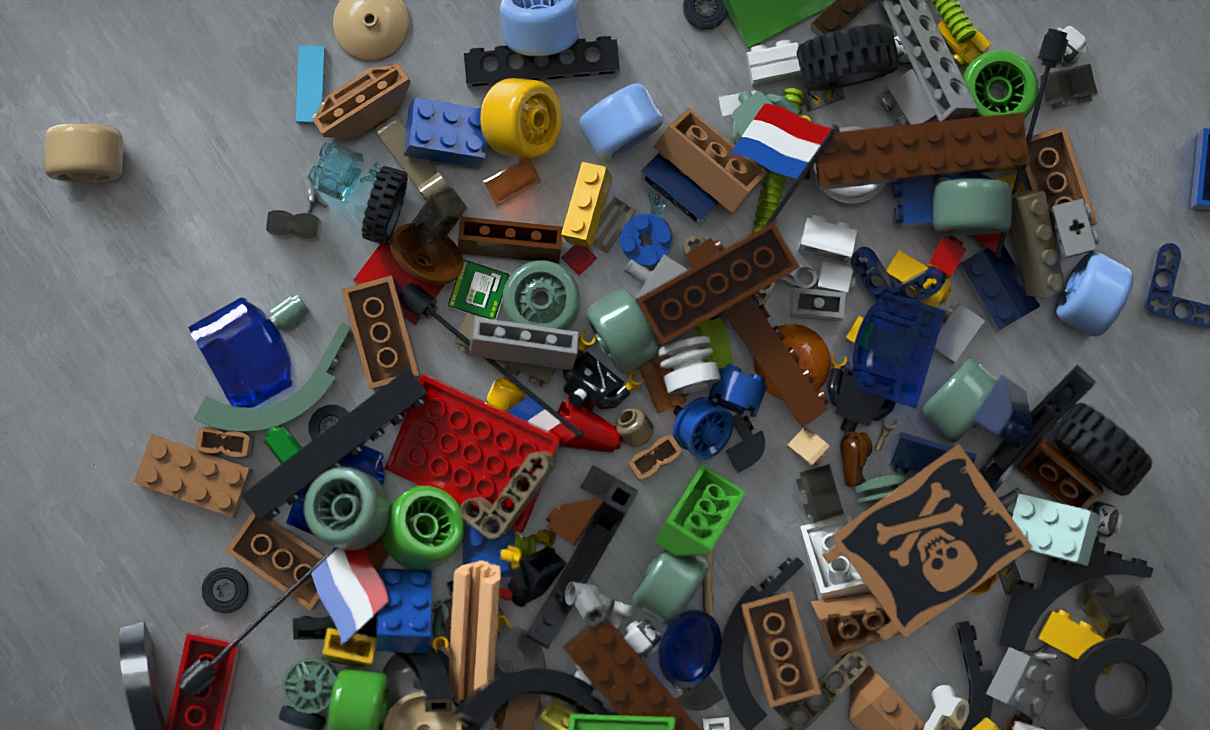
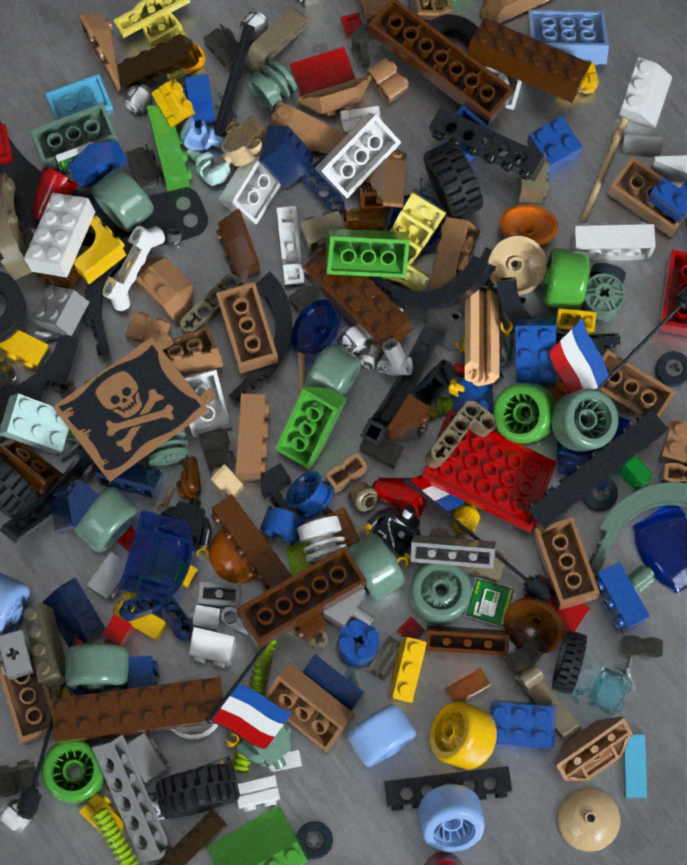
camera: 175 degrees right, 10 degrees down
none -> red tile [117,526,146,555]
none -> medium nougat brick [125,312,171,344]
none -> medium nougat brick [236,393,270,483]
none -> blue brick [595,562,650,634]

